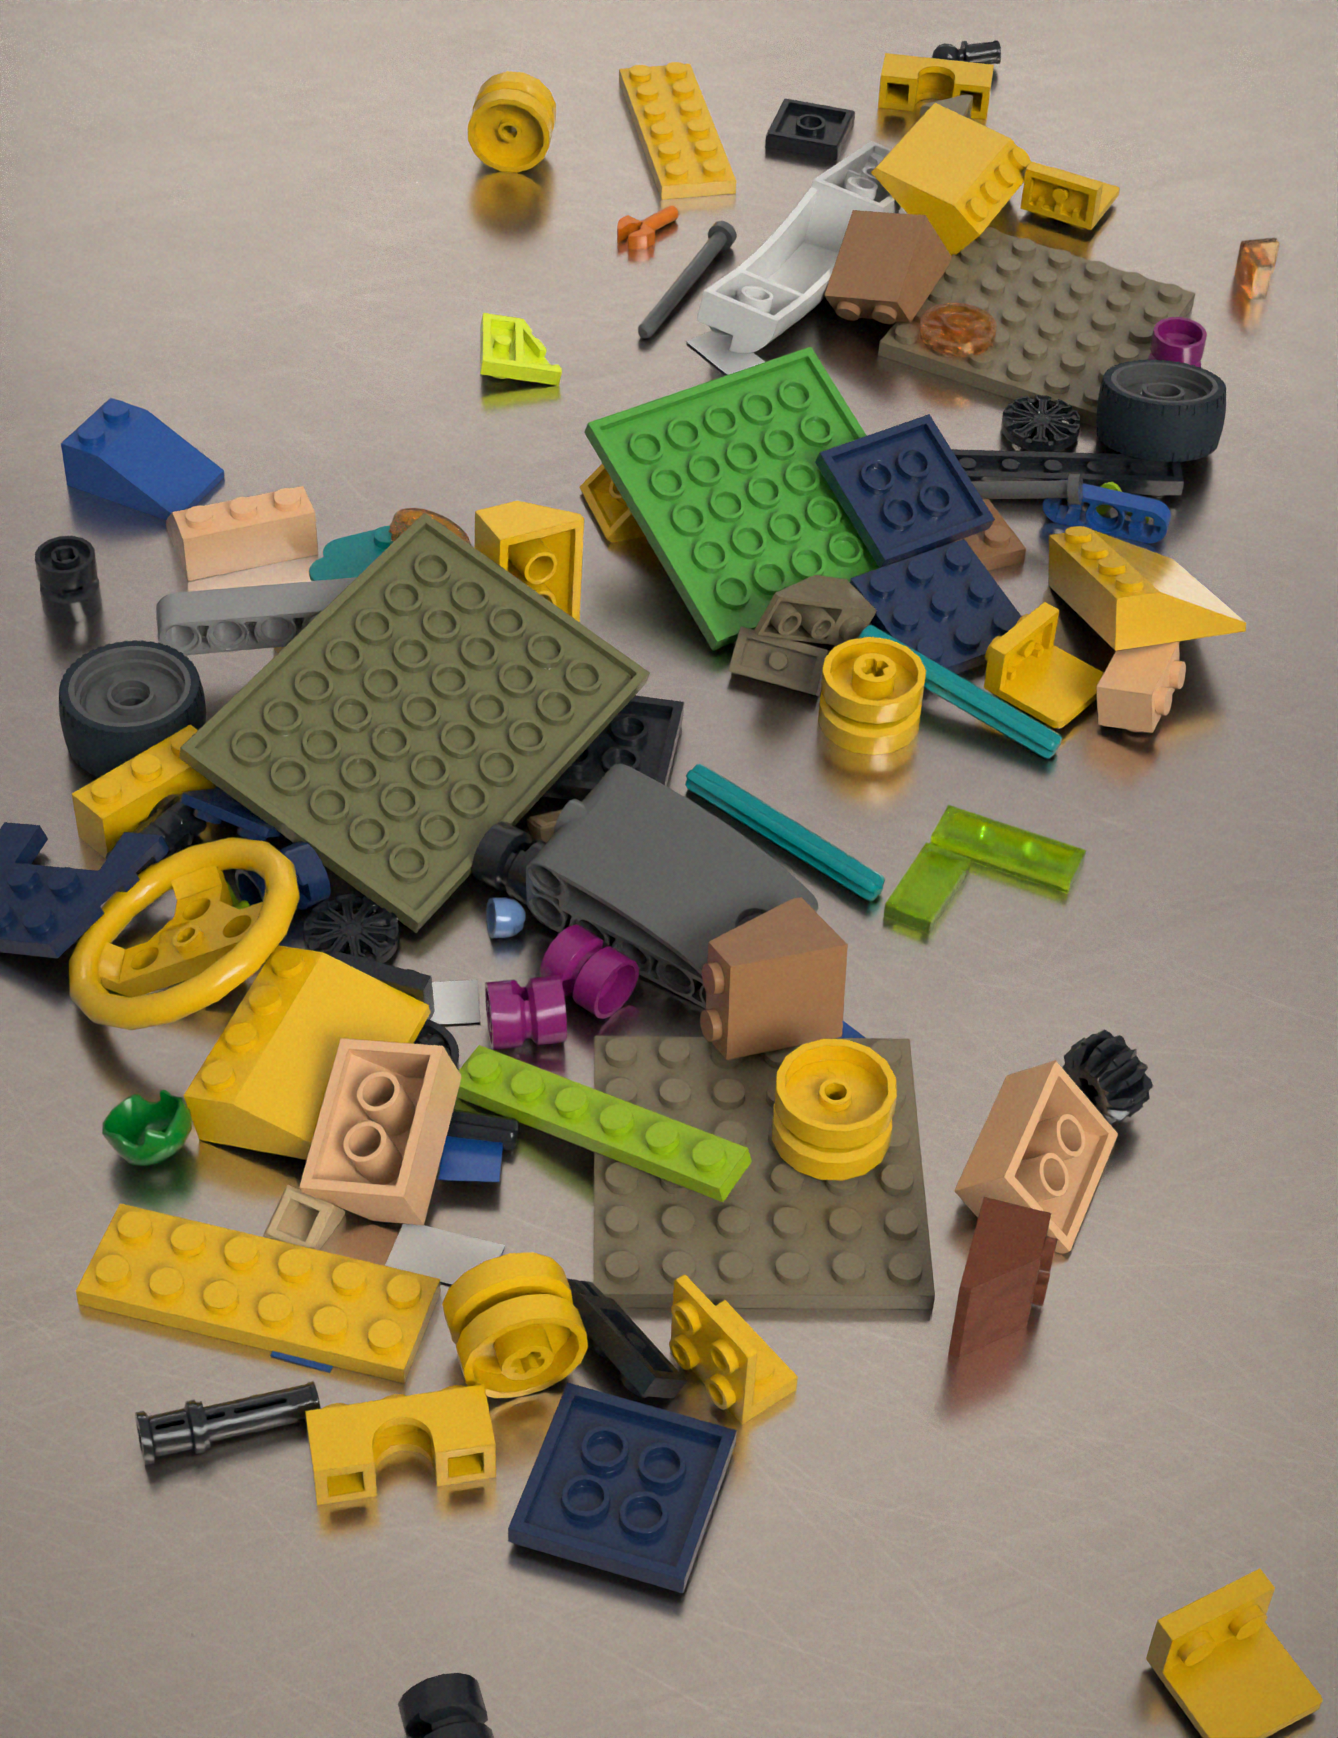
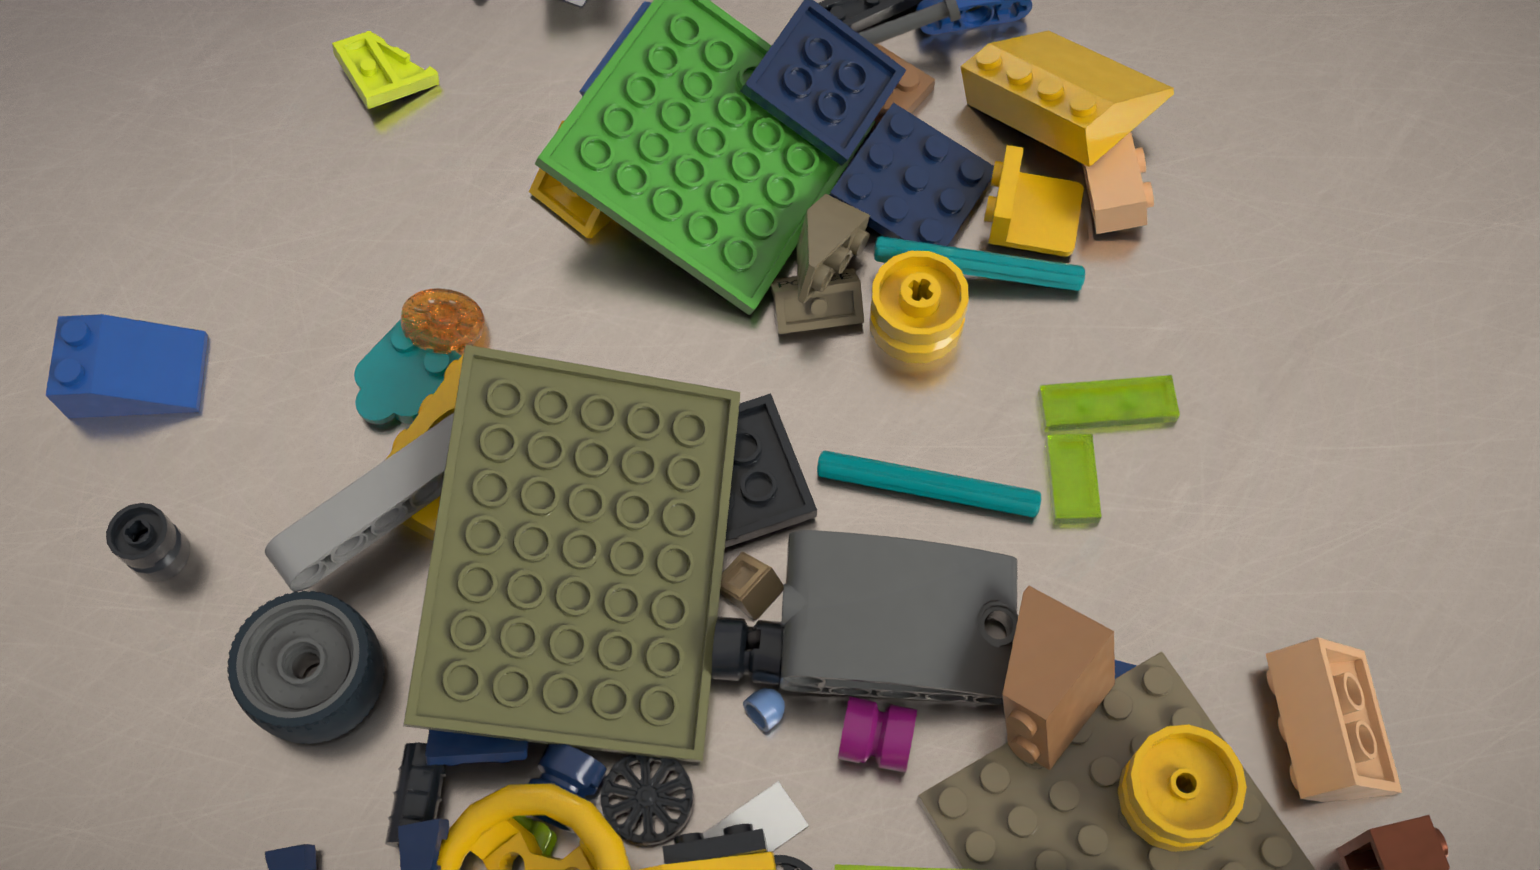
camera: 25 degrees left, 20 degrees up
yellow arch [72,725,216,859] -> none
light nougat slope [166,486,318,581] -> none
yellow slope [474,501,584,622] -> none
magenta wheel [485,975,567,1050] -> none
black gear [1062,1029,1153,1124] -> none

